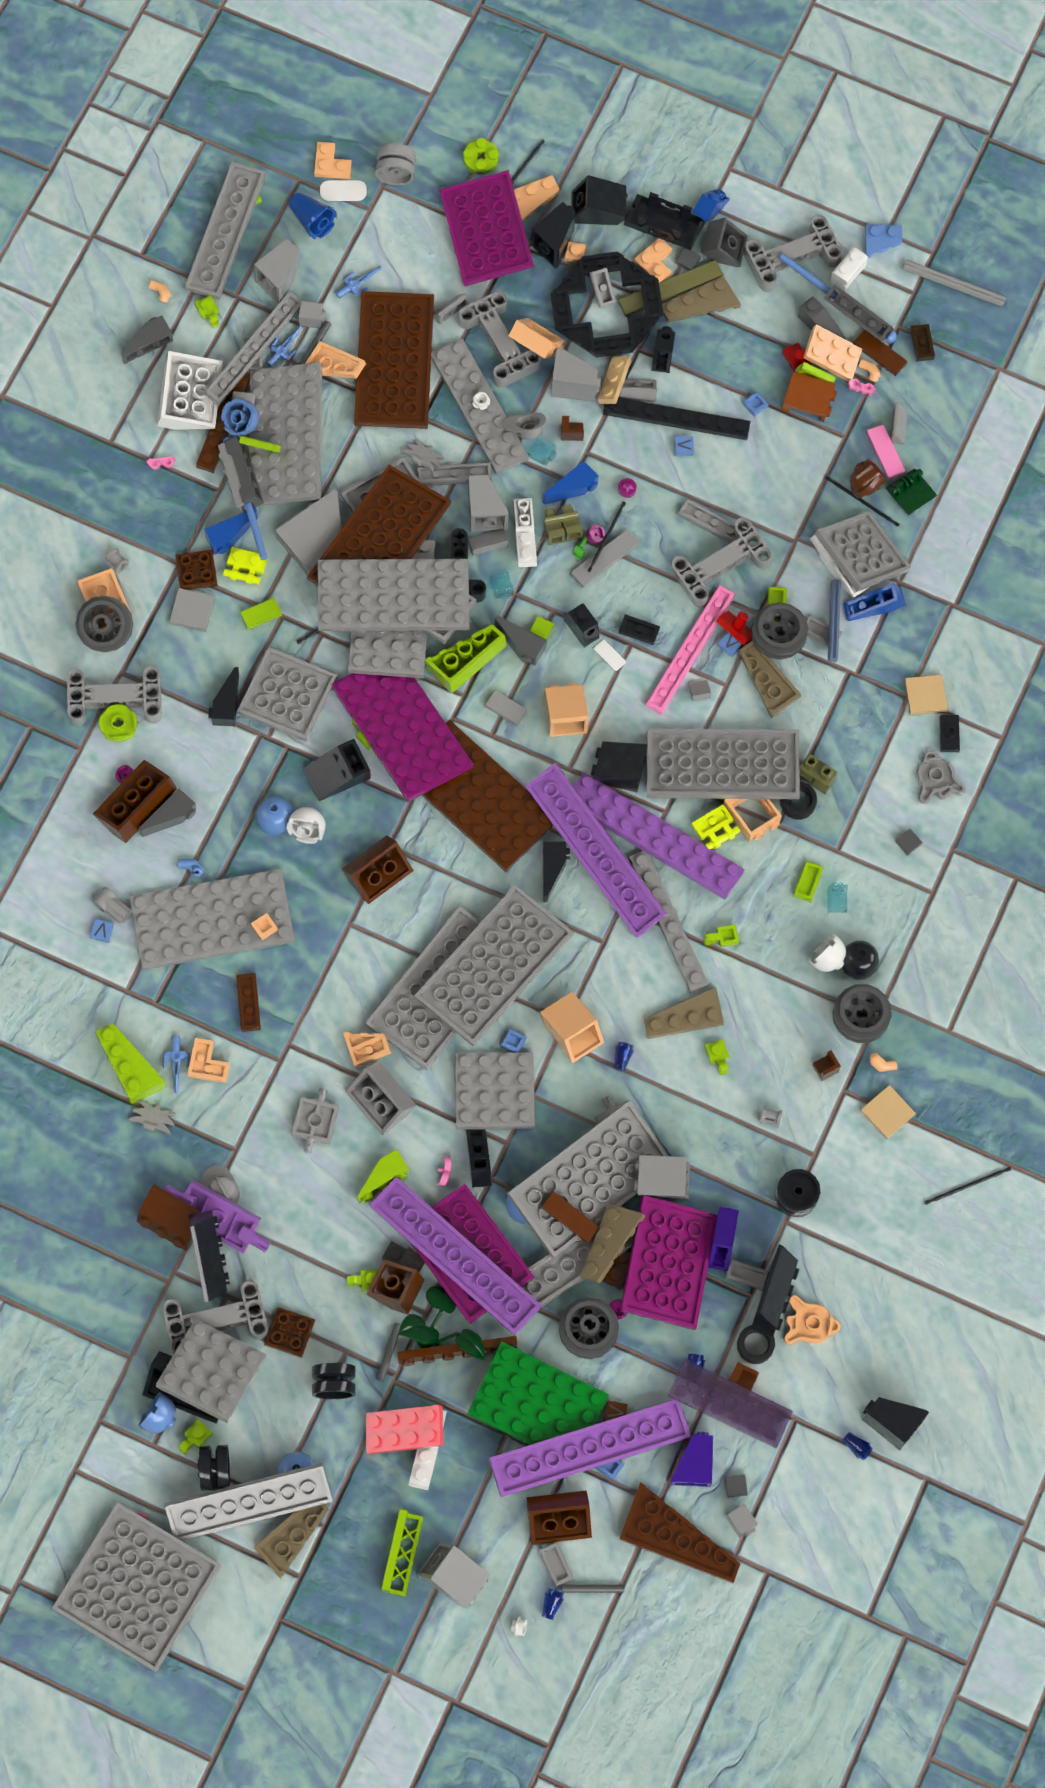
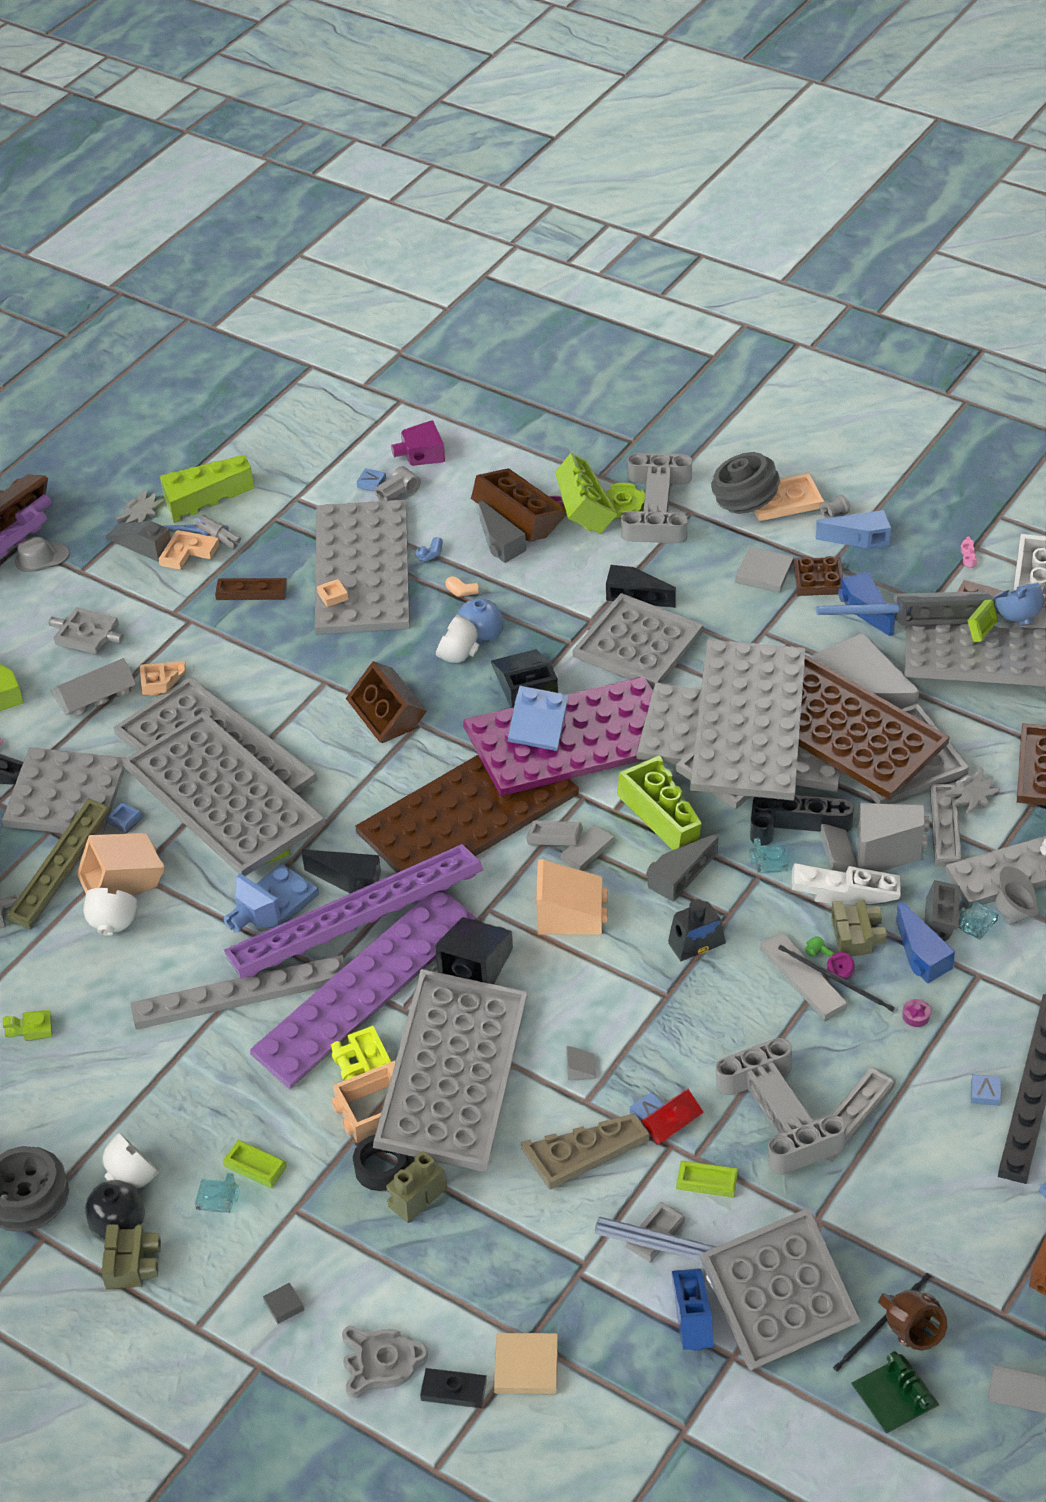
camera: 105 degrees right, 25 degrees down
neon yellow plate [223,547,268,585] -> none
lime tile [240,598,282,630] -> none
lime tile [529,616,554,641] -> none
reddish brown panel [561,416,584,441] -> none
white sticker [594,640,626,671] -> none
clear blue cone [614,1042,634,1072] -> none
black plate [618,614,660,645] -> none
dark tan wing [644,987,724,1039] -> none
bright pink tile [646,585,735,715] -> none
lime plate [703,924,739,948] -> none
dark grey wheel [751,602,809,660] -> none
bright pink tile [866,424,905,480] -> none
none -> olive tile [6,798,111,929]
none -> white cylinder [83,888,137,936]
none -> olive hips [101,1225,161,1289]
none -> dark grey slope [106,521,171,562]
none -> light grey pin [196,514,241,550]
none -> medium blue plate [224,863,319,933]
none -> magenta torso [391,420,445,466]
none -> light nougat arm [446,576,479,597]
none -> medium blue slope [508,686,569,751]
none -> light grey tile [526,821,583,846]
none -> lime wedge [555,453,618,534]
none -> medium blue slope [815,510,891,548]
none -> dark grey hinge [925,880,960,941]

